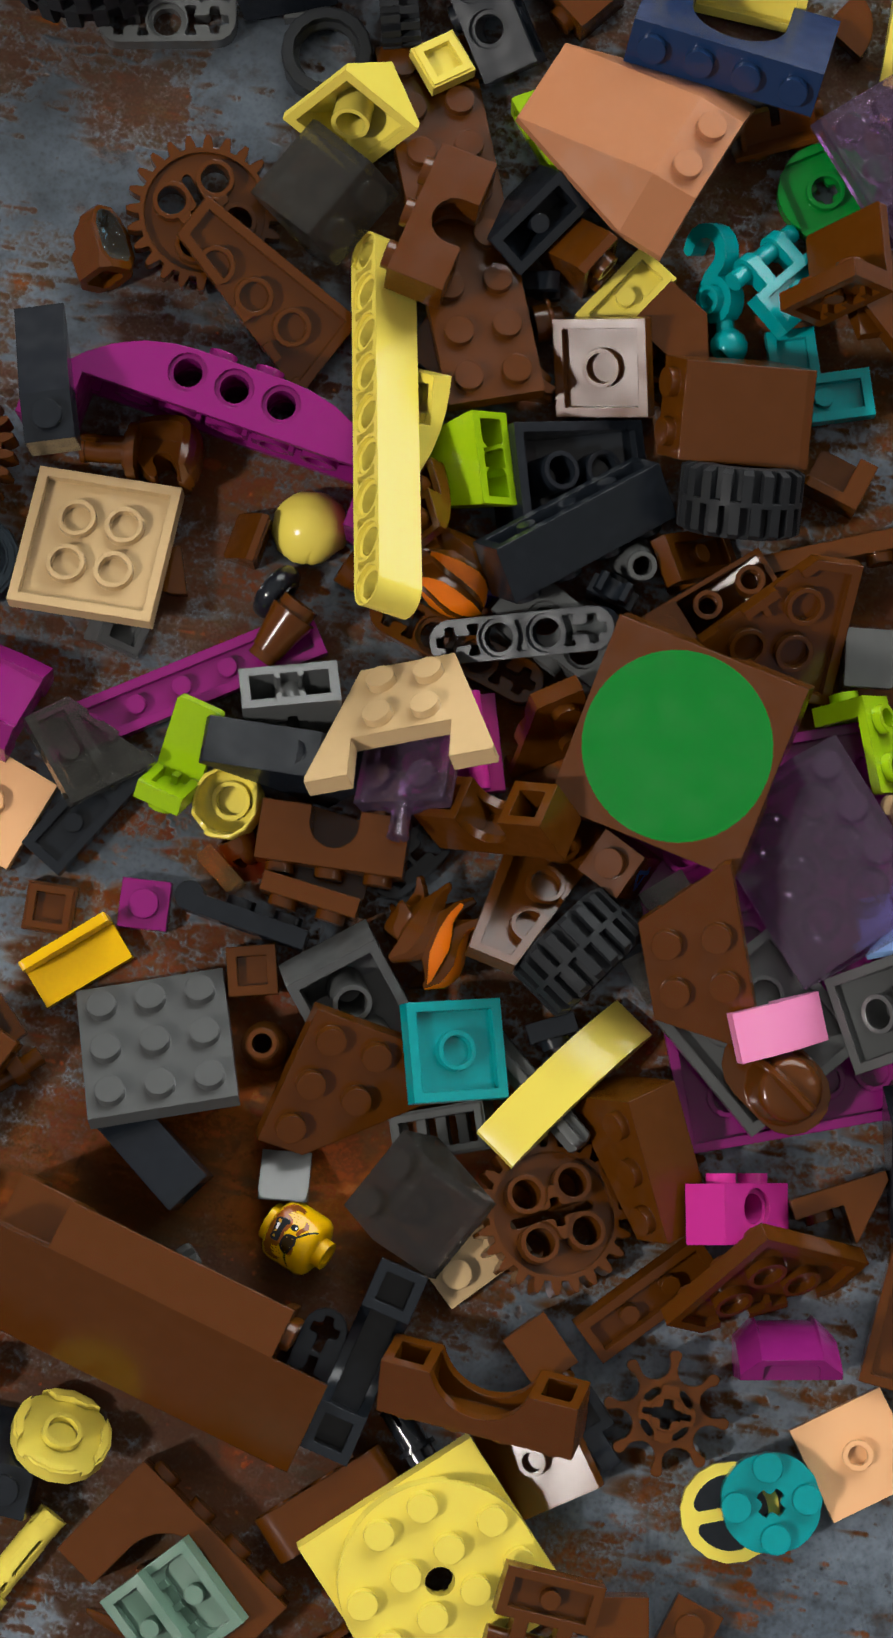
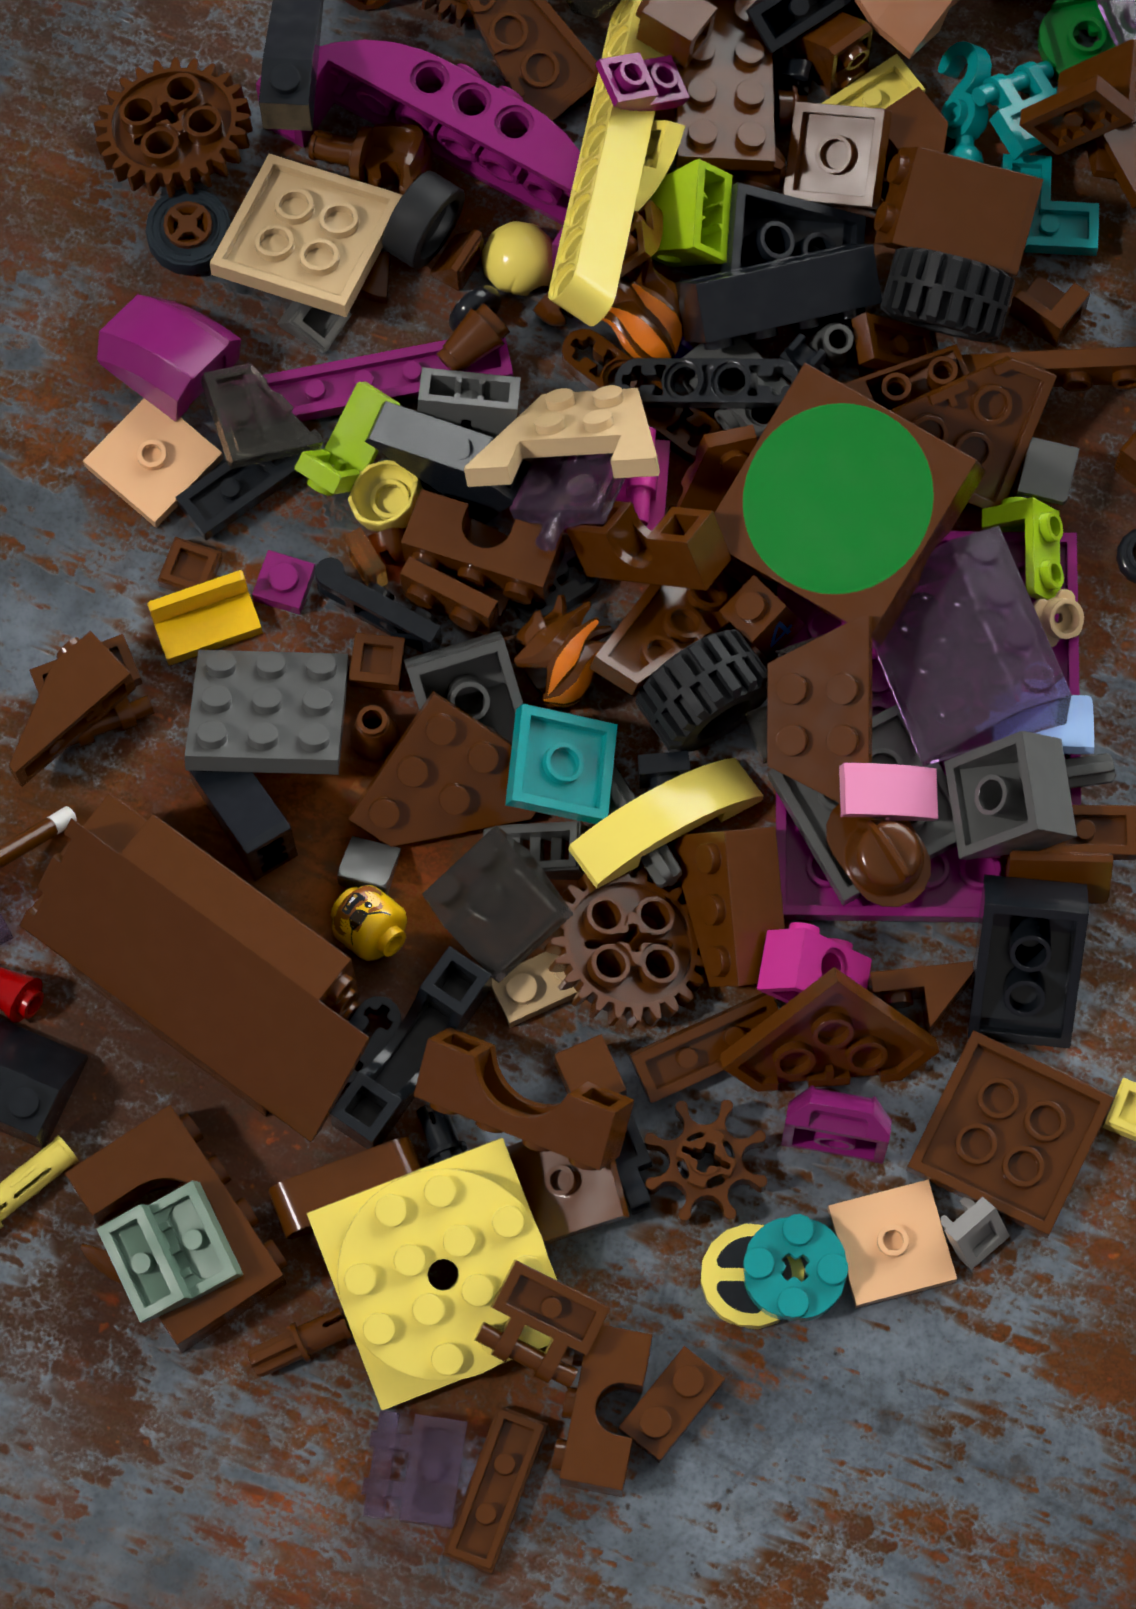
camera: 10 degrees right, 10 degrees down
light yellow tile [10,1388,112,1484] -> none
none -> black tyre [382,171,465,269]
none -> magenta slope [595,52,690,111]

